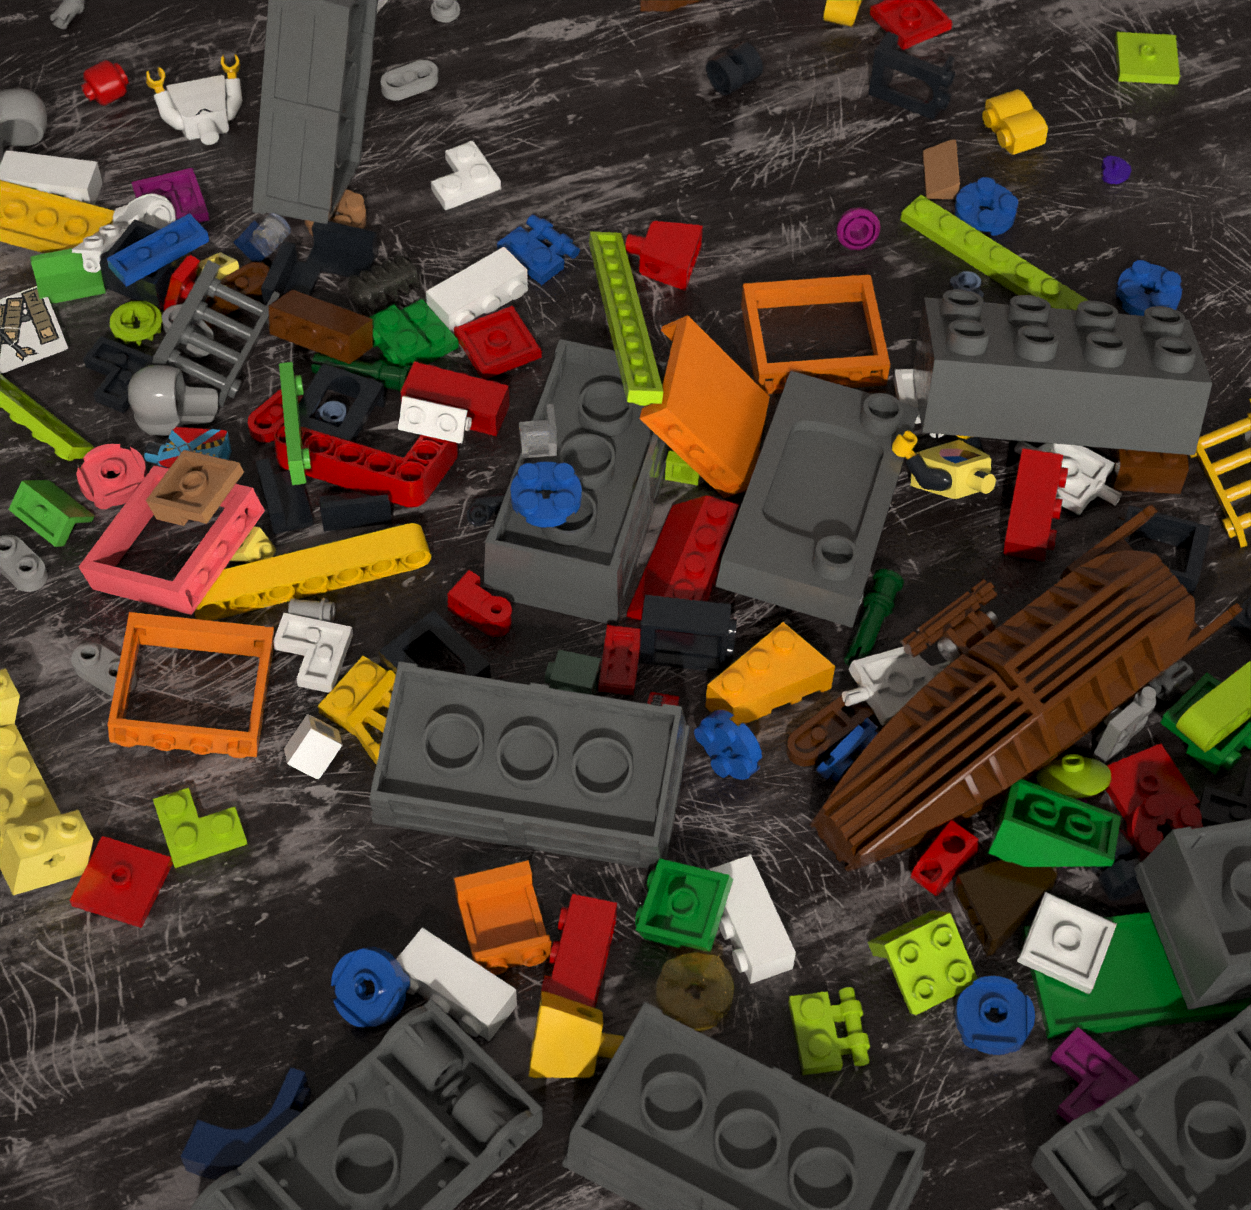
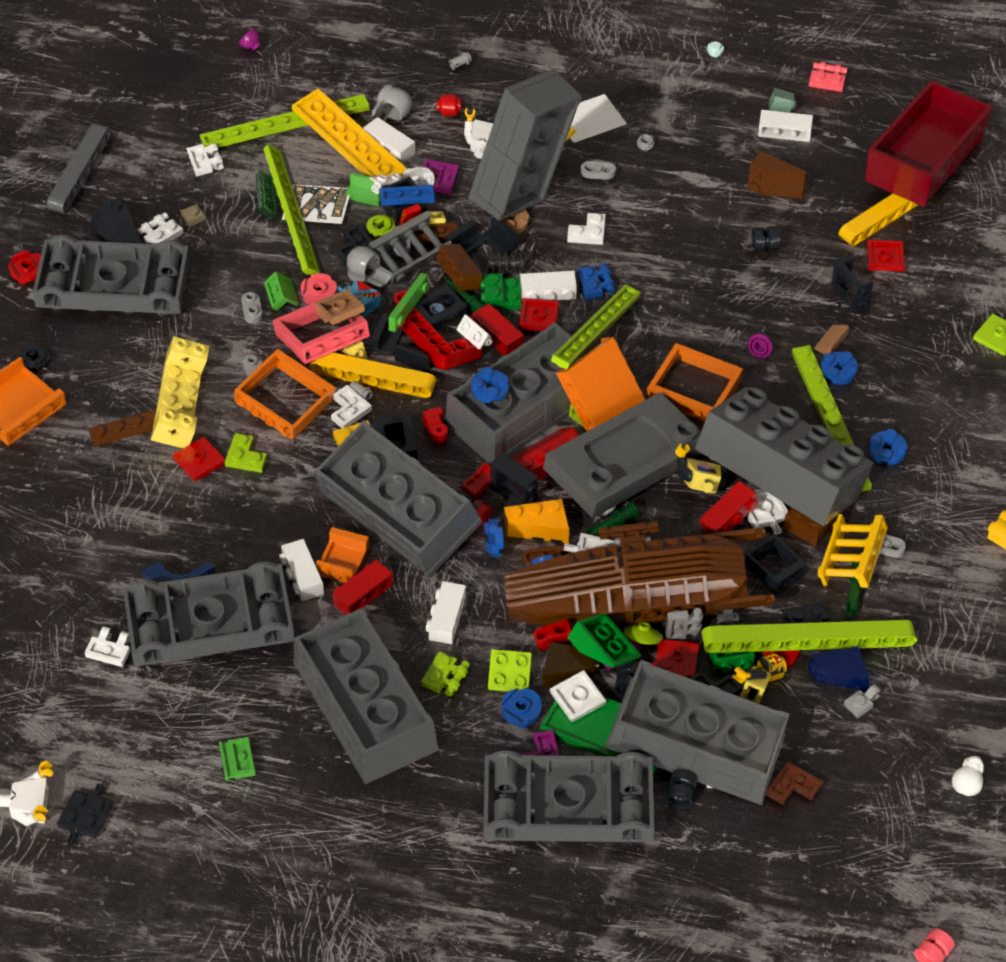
camera: 35 degrees right, 5 degrees down
clear leg [233,213,291,262] -> none
white panel [284,714,342,779] -> none
blue plate [331,947,410,1027] -> none
clear panel [519,404,557,458] -> none
yellow torso [528,991,624,1078] -> none
sand green brick [545,650,601,695] -> none
red torso [625,221,703,291] -> none
green plate [635,858,733,952] -> none
clear yellow plate [656,953,734,1031] -> none
sand blue plate [950,271,984,298] -> none
yellow brick [982,89,1048,155] -> none
dark purple piece [1102,156,1132,184] -> none

